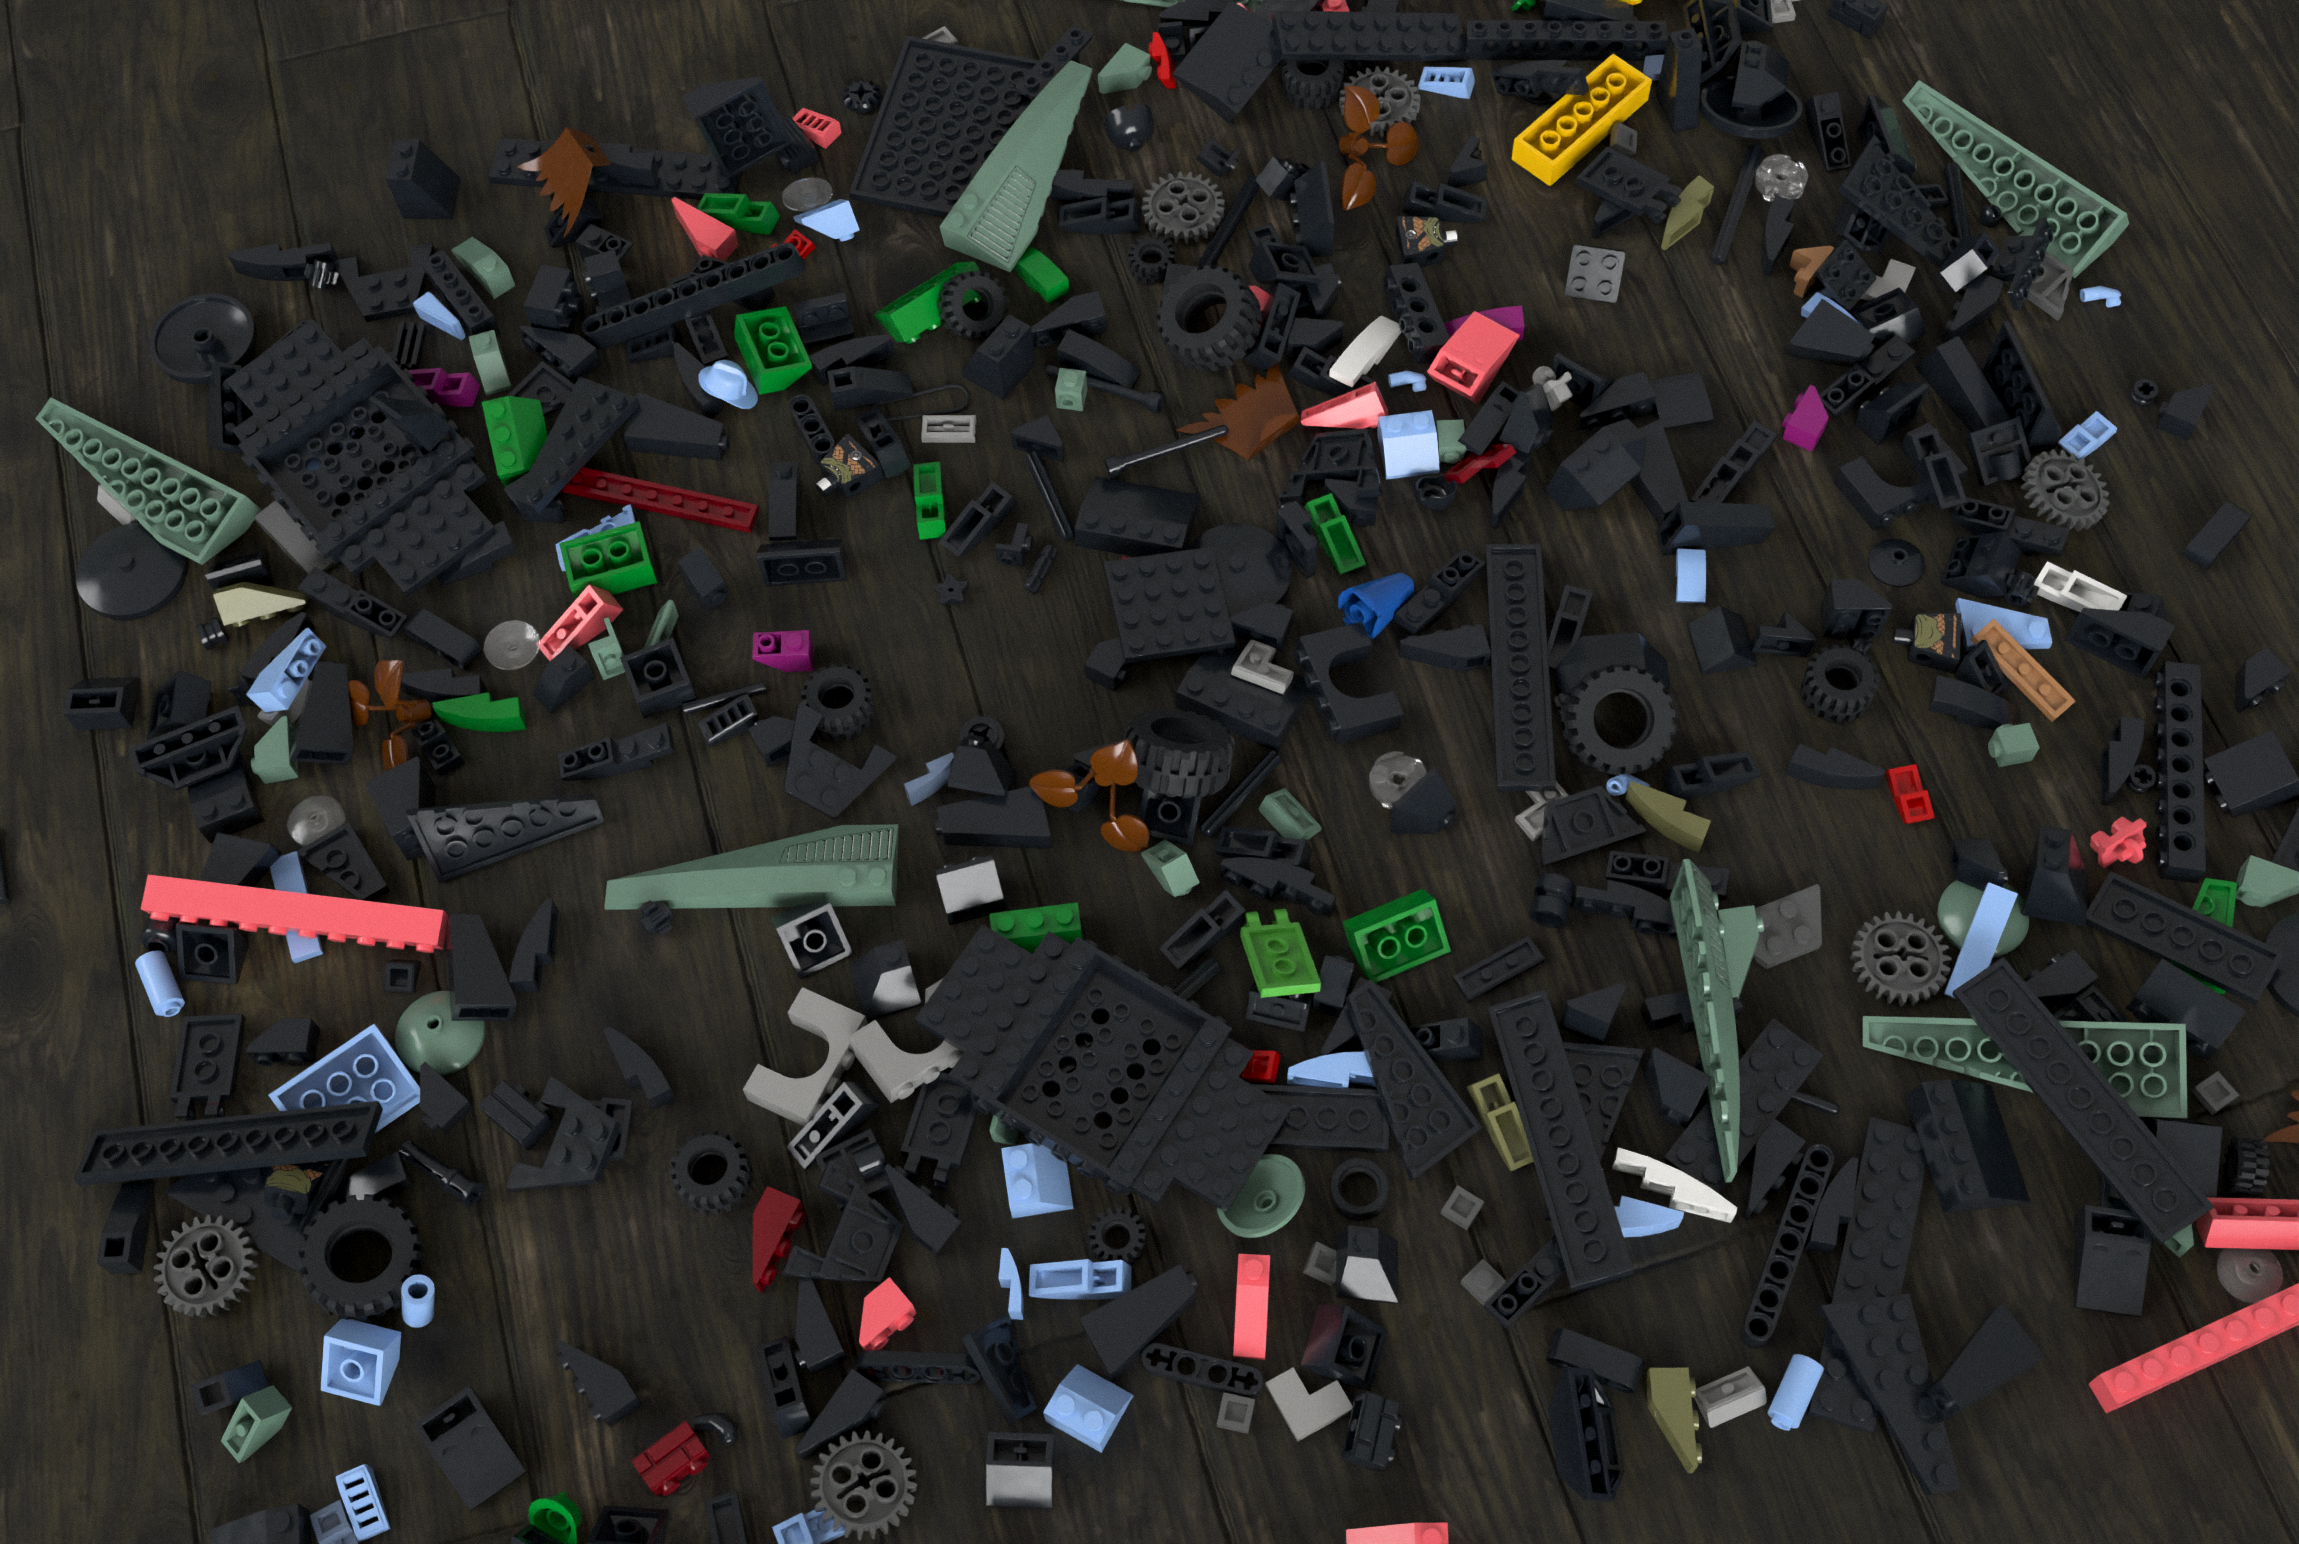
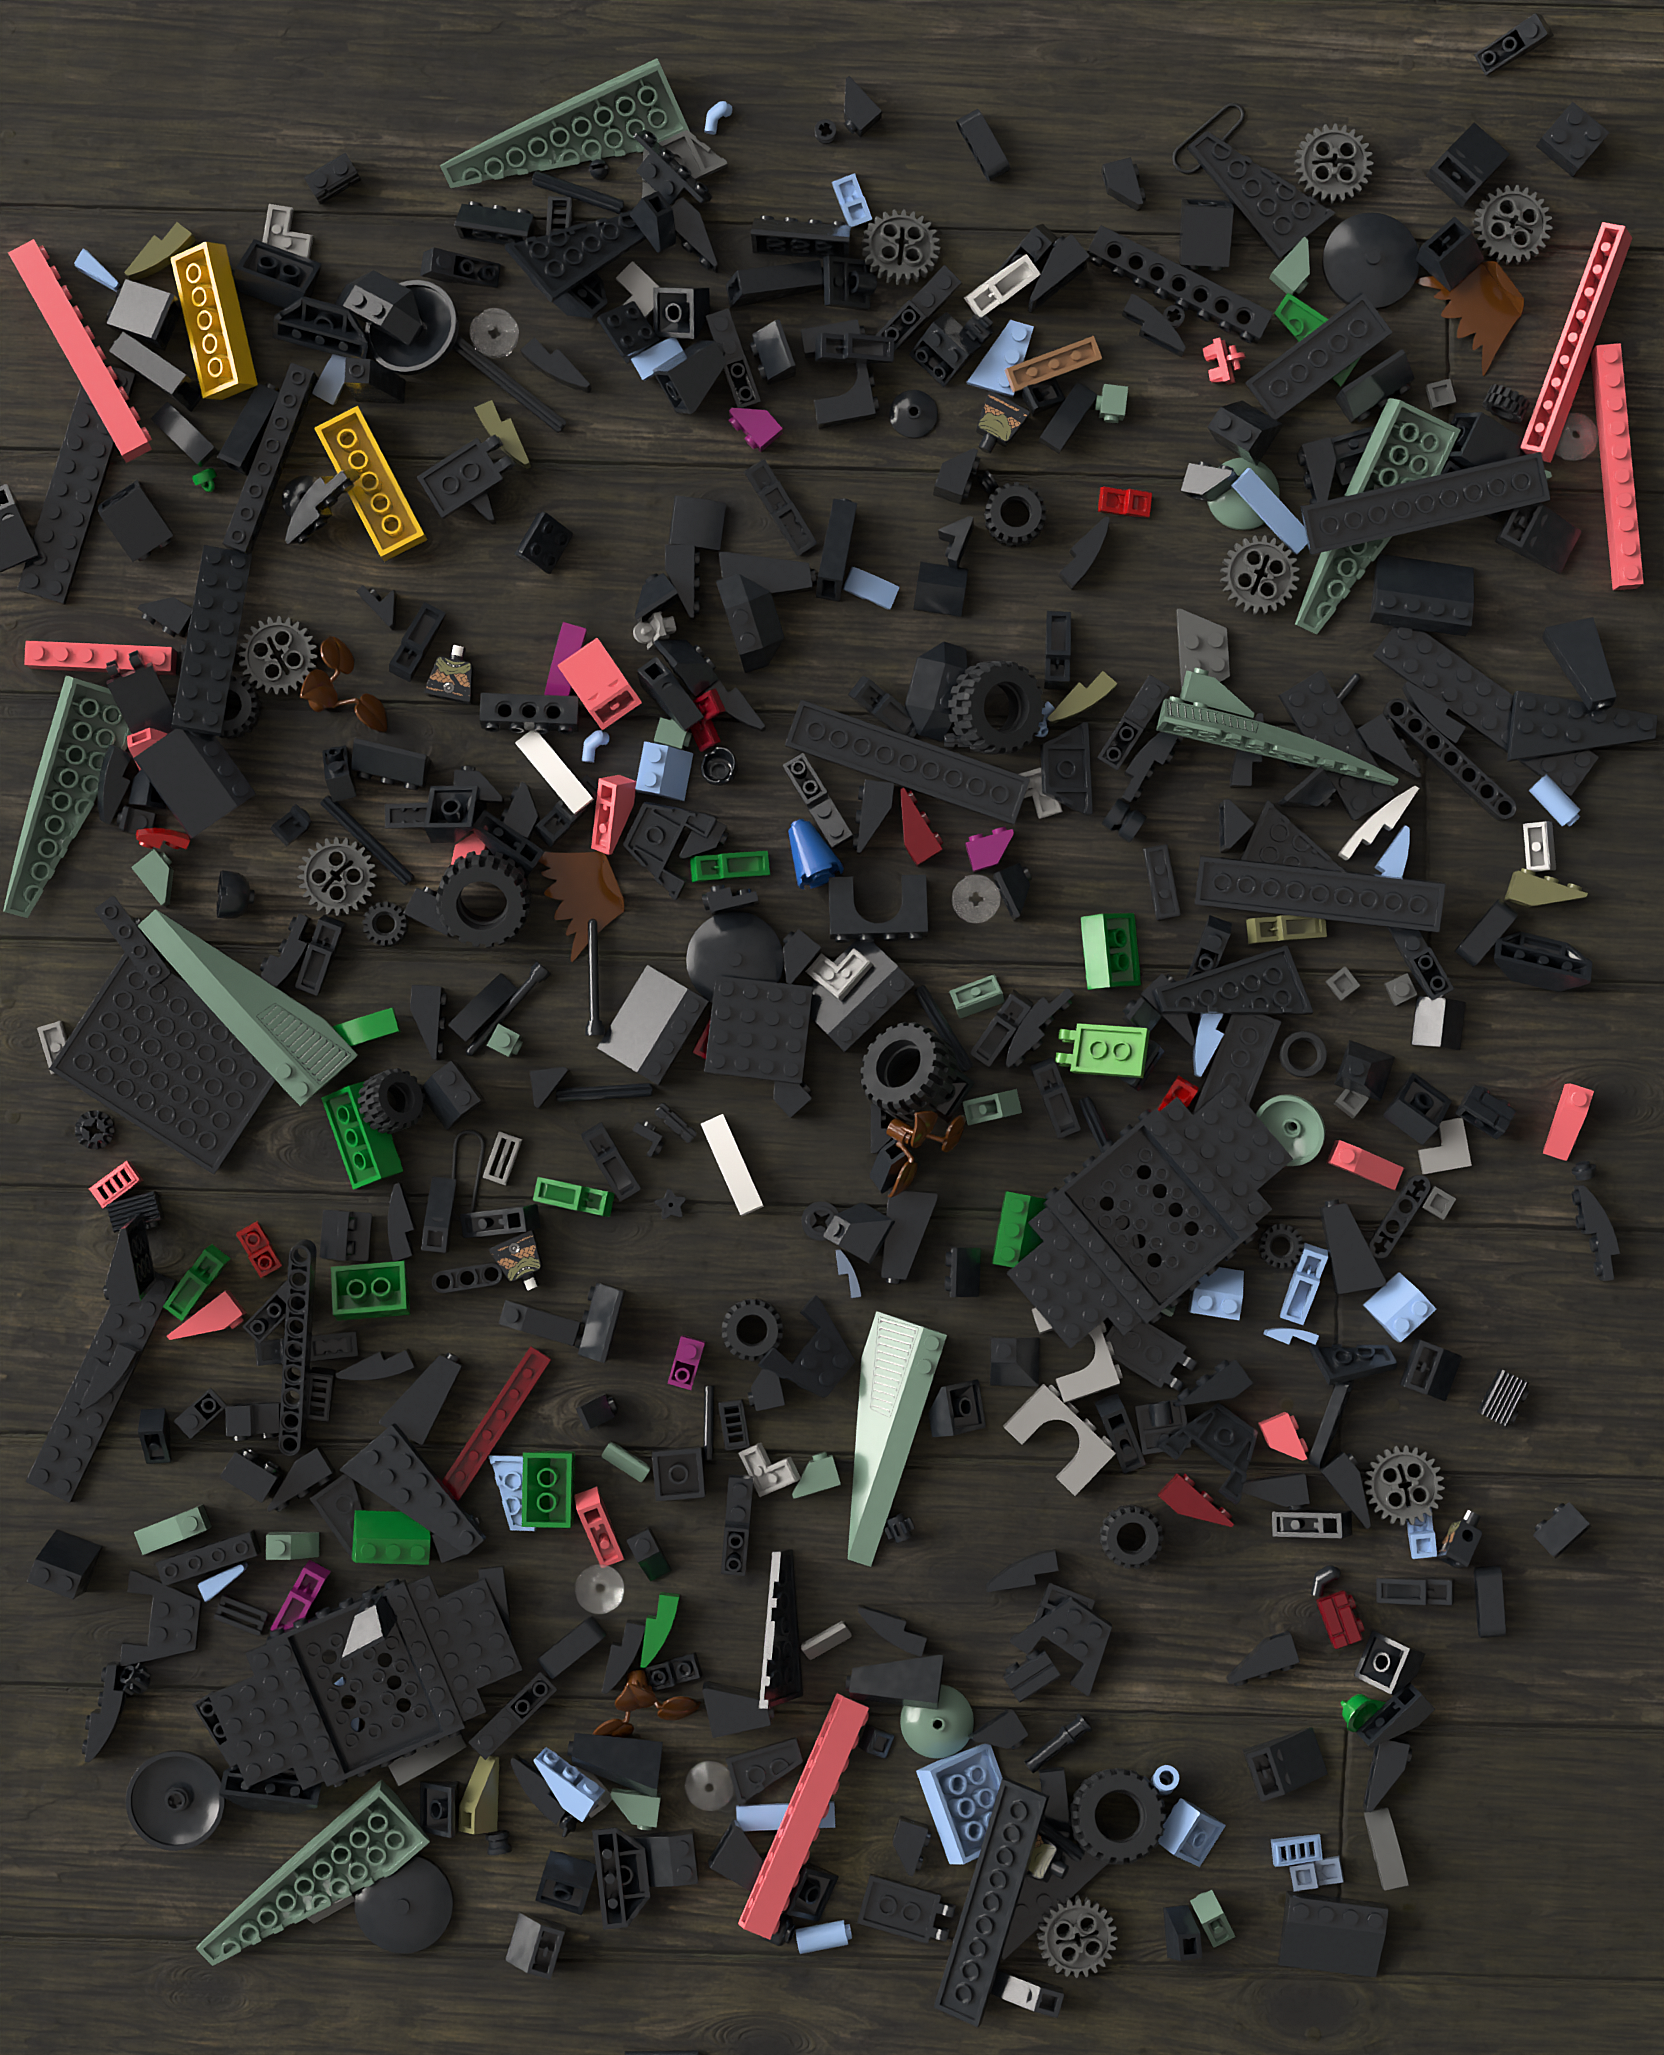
camera: 75 degrees left, 25 degrees up
reddish brown piece [517,127,611,238] -> none
sand green panel [588,617,625,680] -> none
light blue piece [698,360,758,409] -> none
clear dish [782,178,832,211] -> none
light blue slope [794,199,859,242] -> none
light blue slope [1418,67,1475,99] -> none
dark grey plate [1610,122,1637,157] -> none
medium nougat slope [1789,246,1834,298] -> none
none -> white slope [701,1114,764,1217]
none -> light grey tile [739,1443,801,1497]
none -> sand green slope [792,1452,841,1498]
none -> light grey slope [801,1621,852,1660]
none -> dark red slope [900,787,944,866]
none -> magenta slope [965,826,1014,873]
none -> slope [1411,996,1466,1050]

